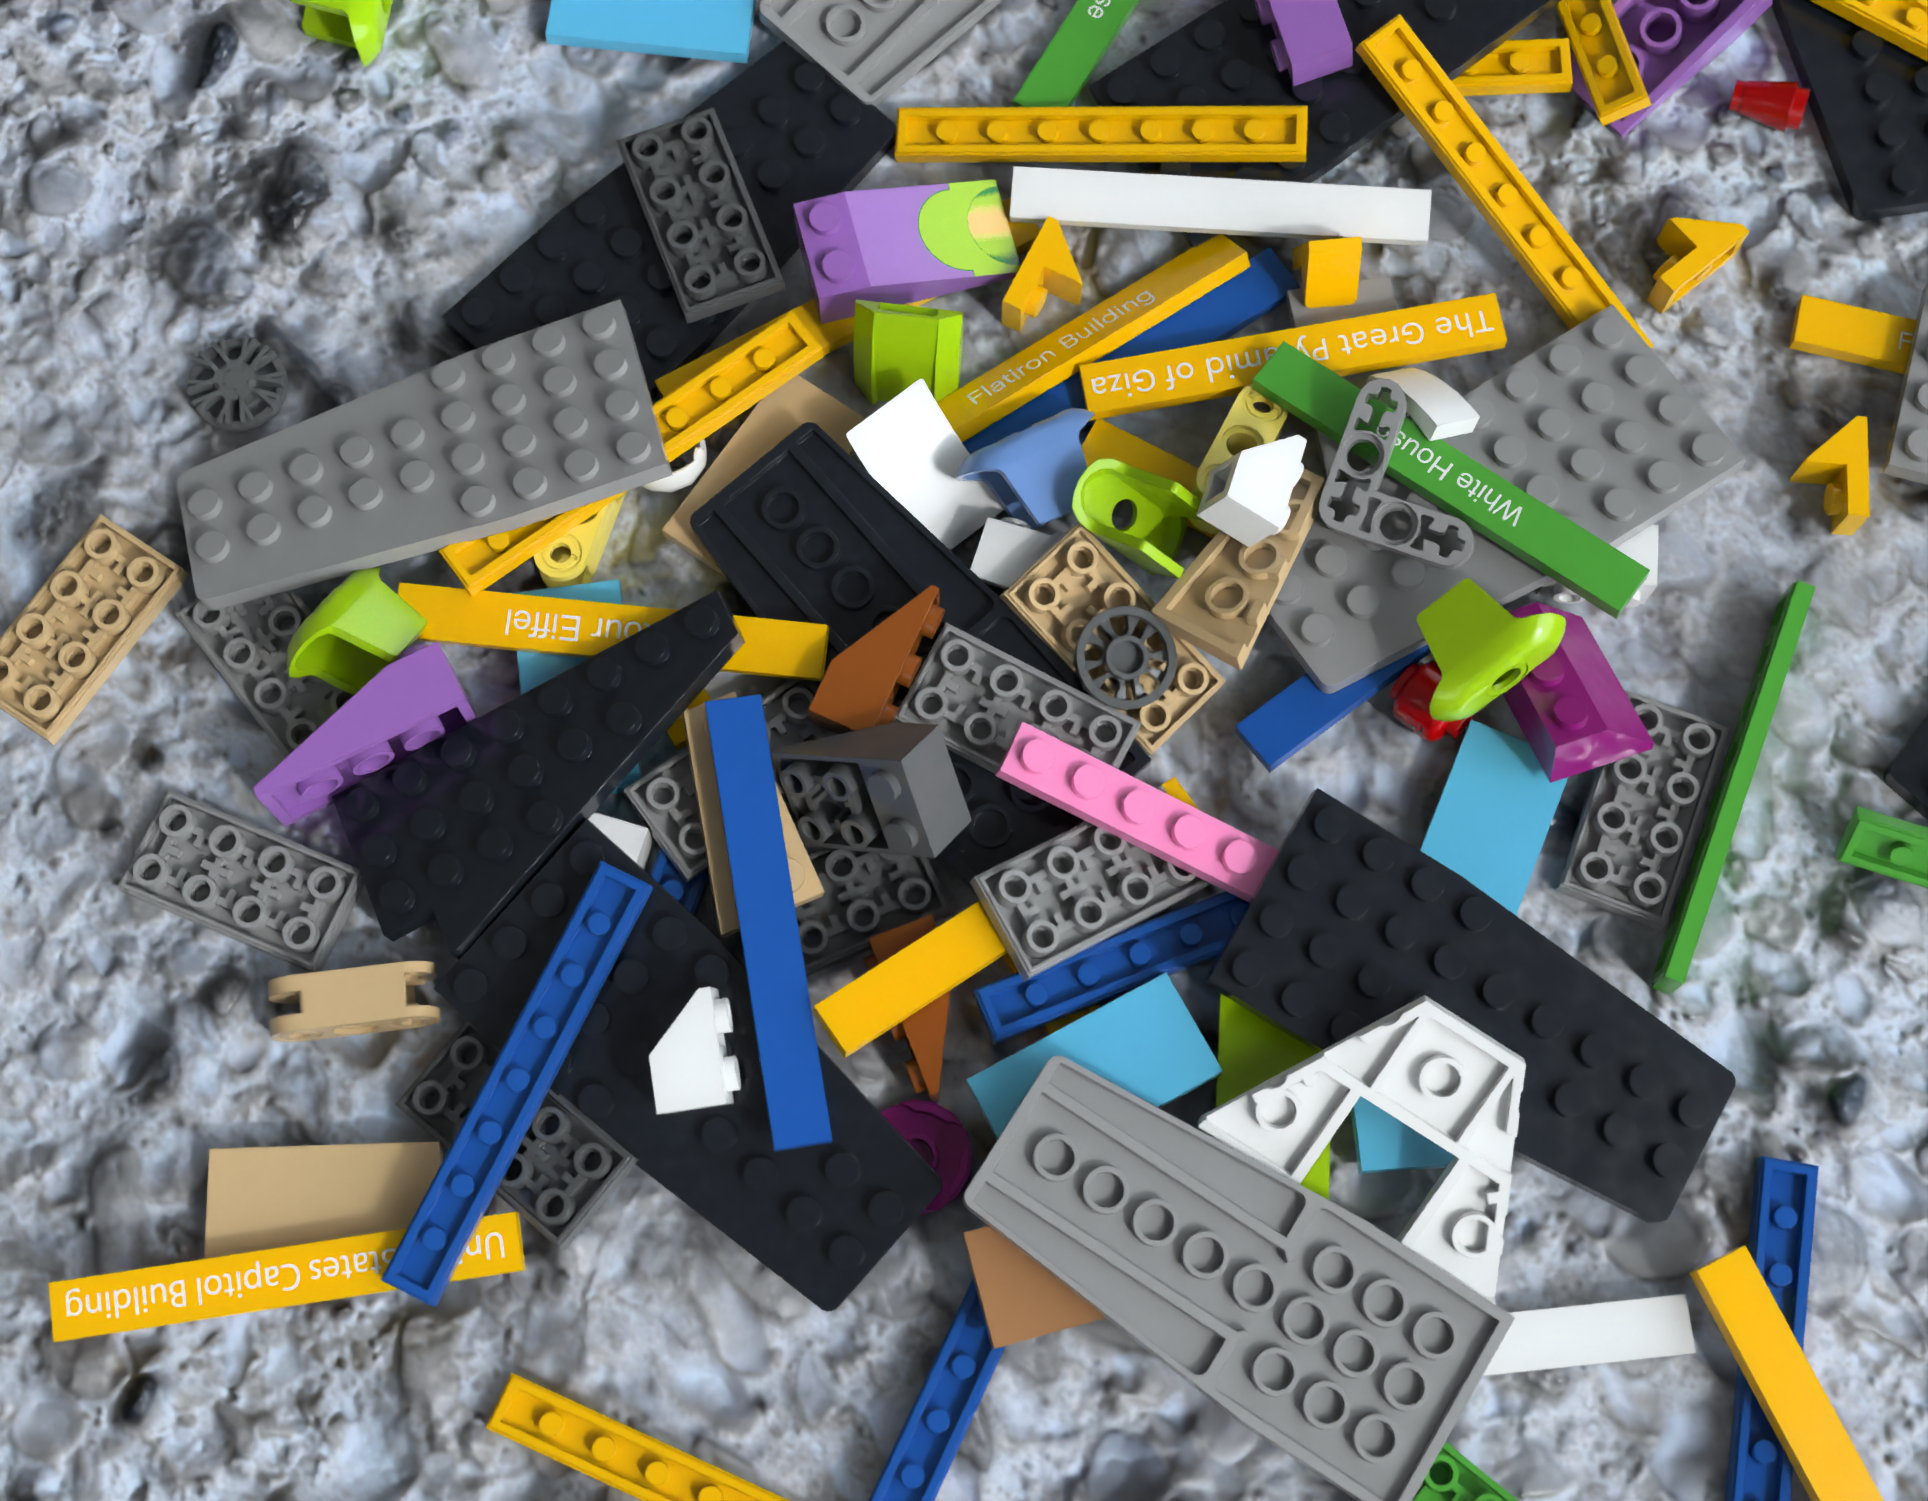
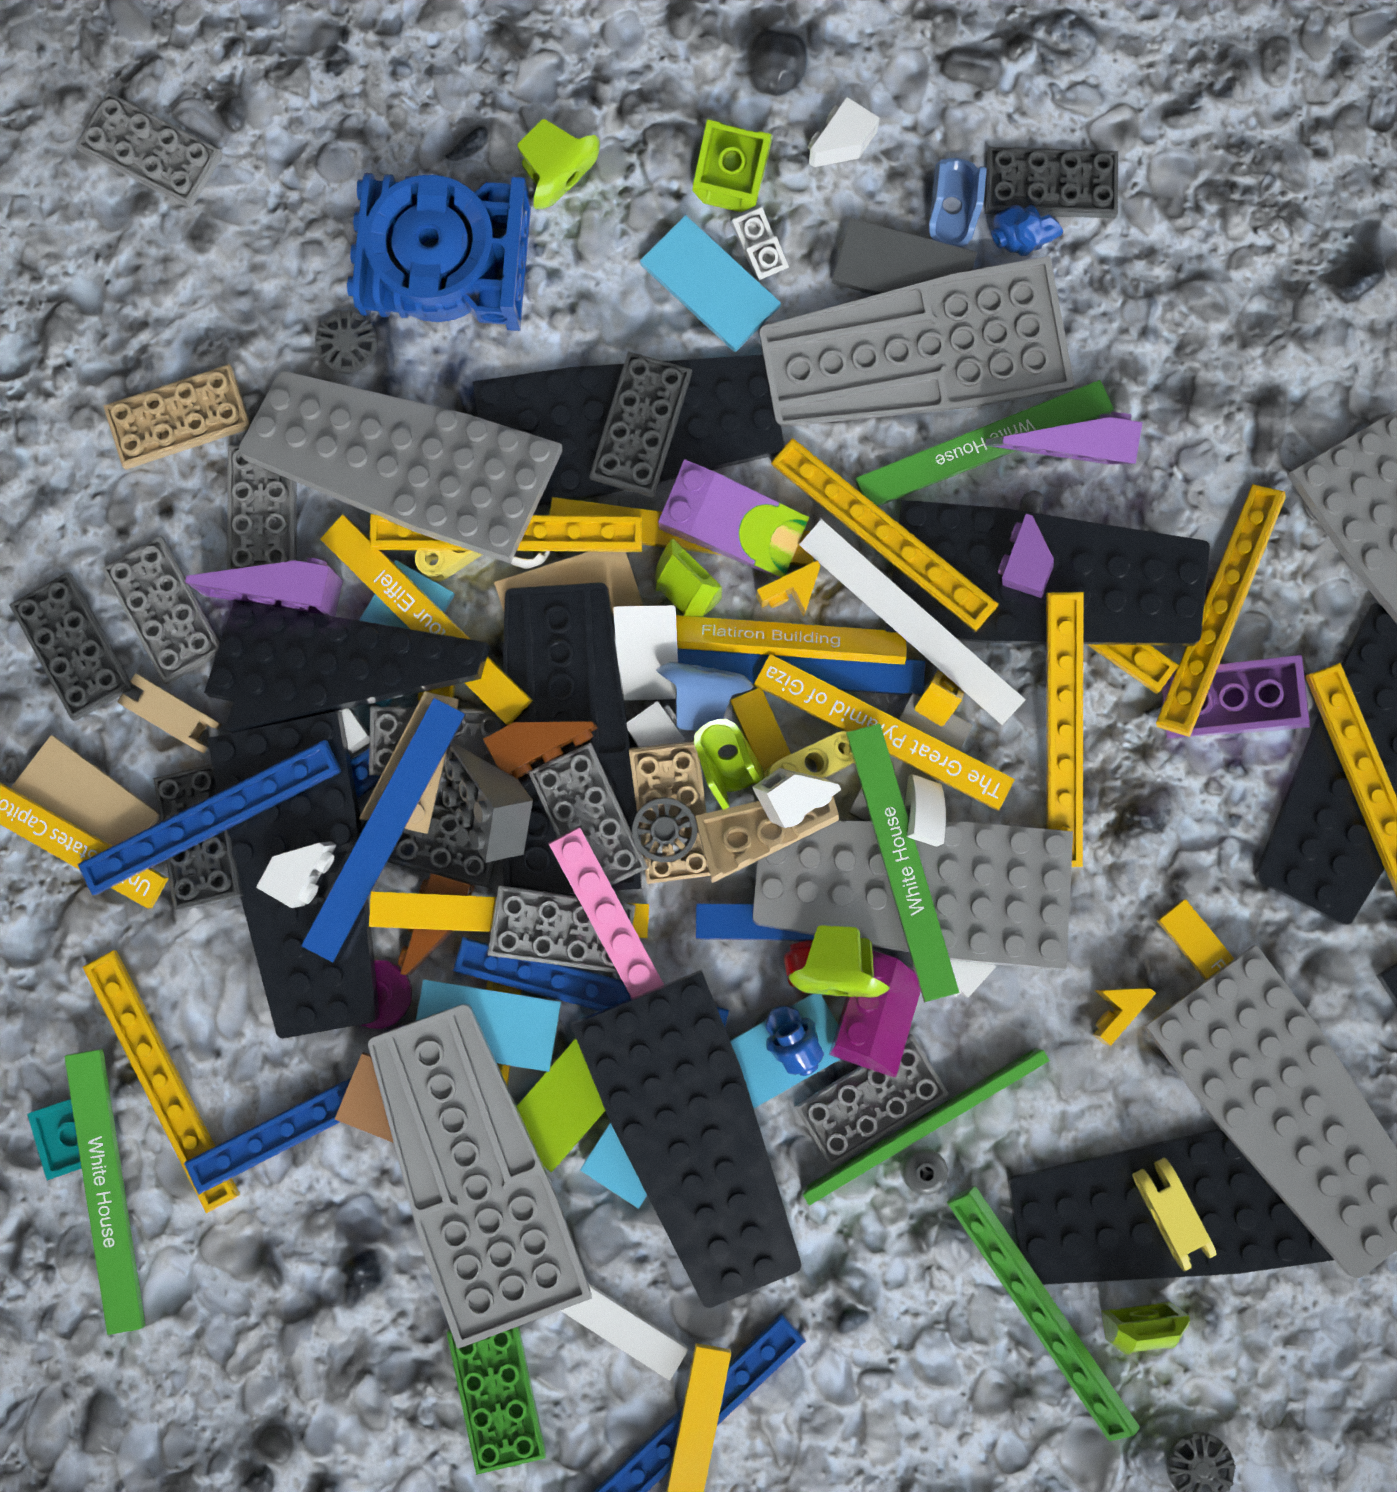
camera: 40 degrees right, 10 degrees up
lime piece [286,566,427,695] -> none
white wing [1198,995,1526,1305] -> none
light grey beam [1319,378,1474,570] -> none
yellow slope [1647,217,1749,315] -> none
red cone [1729,80,1810,133] -> none
none -> dark grey tile [9,572,134,721]
none -> blue brick [347,173,531,331]
none -> blue head [765,1006,824,1076]
none -> dark grey head [900,1146,948,1195]

